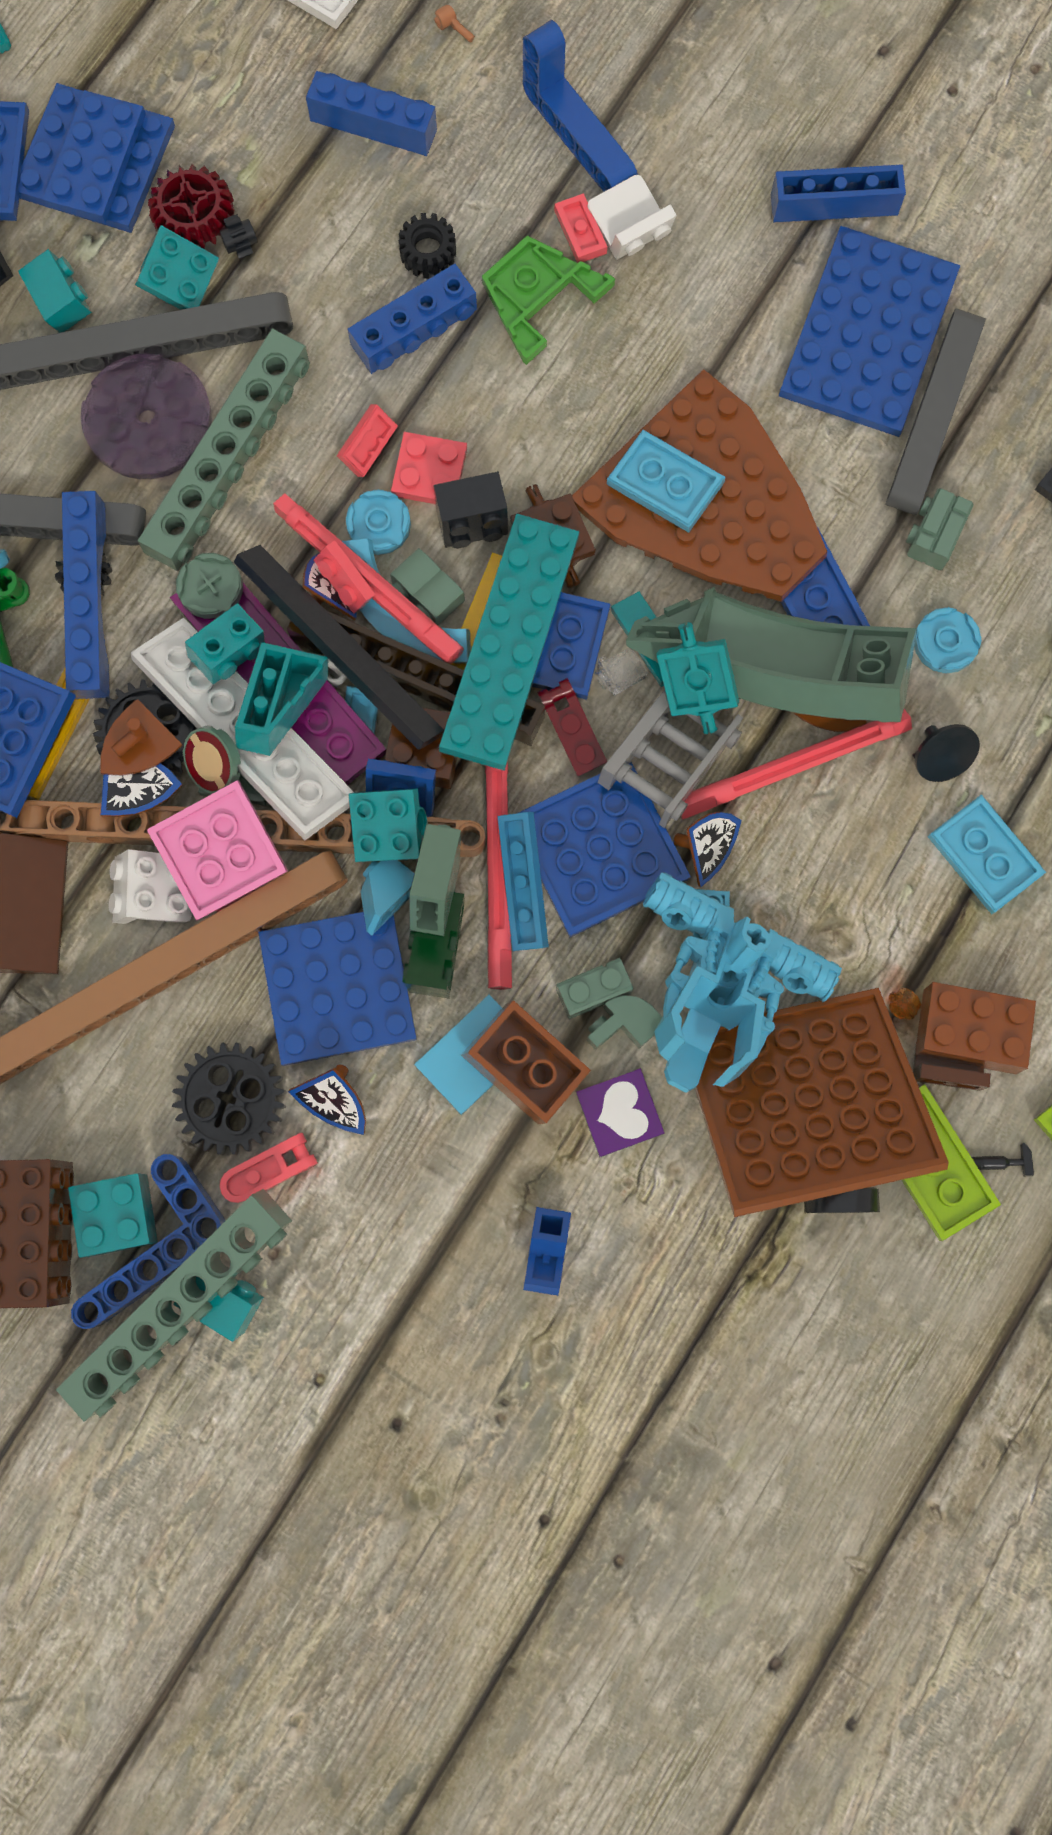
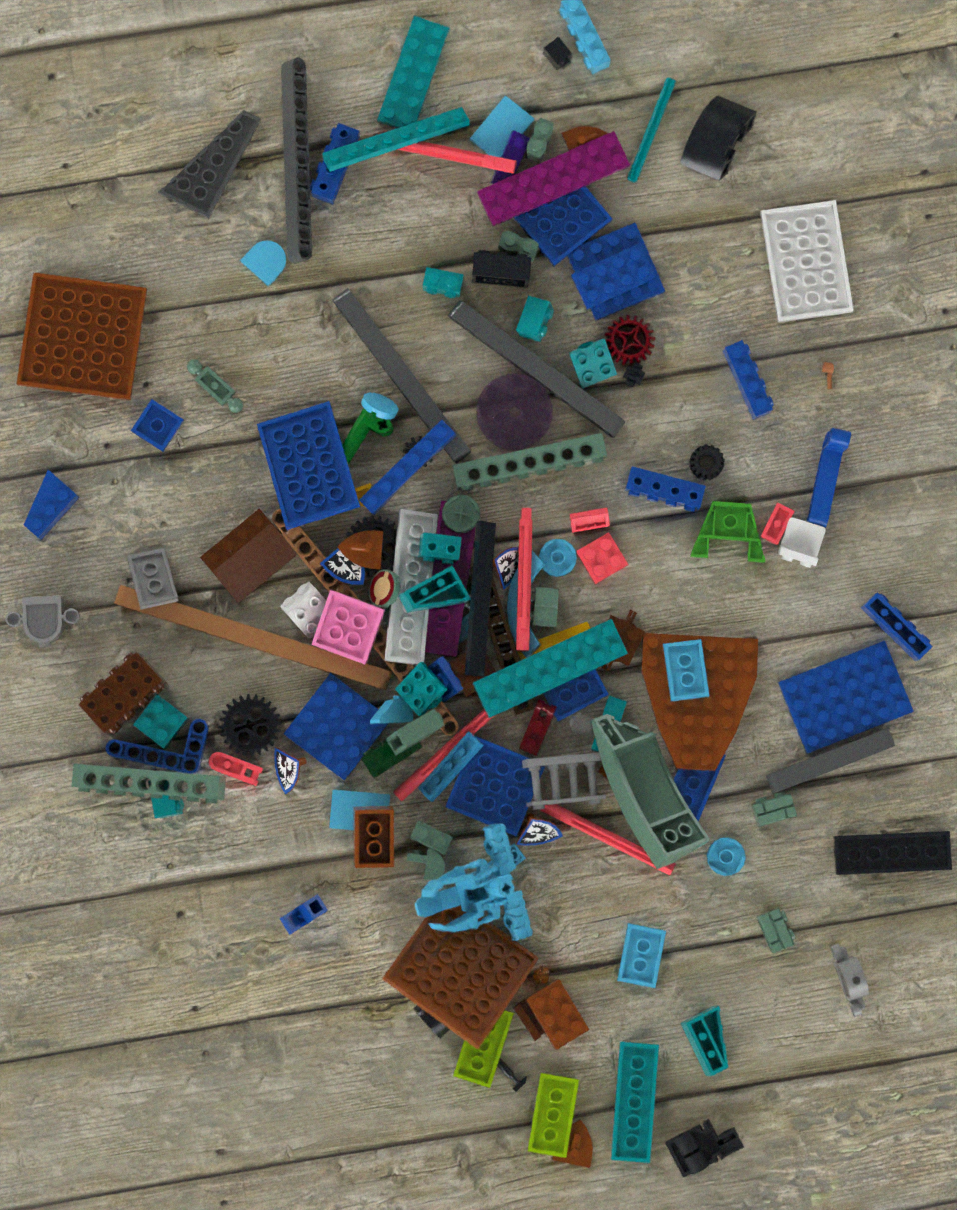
camera: 40 degrees right, 5 degrees up
coral plate [314,540,376,613] -> none
black brick [433,471,508,549] -> none
tile [576,1068,665,1158] -> none
teal plate [657,622,739,734] -> none
black shield [912,724,980,782] -> none

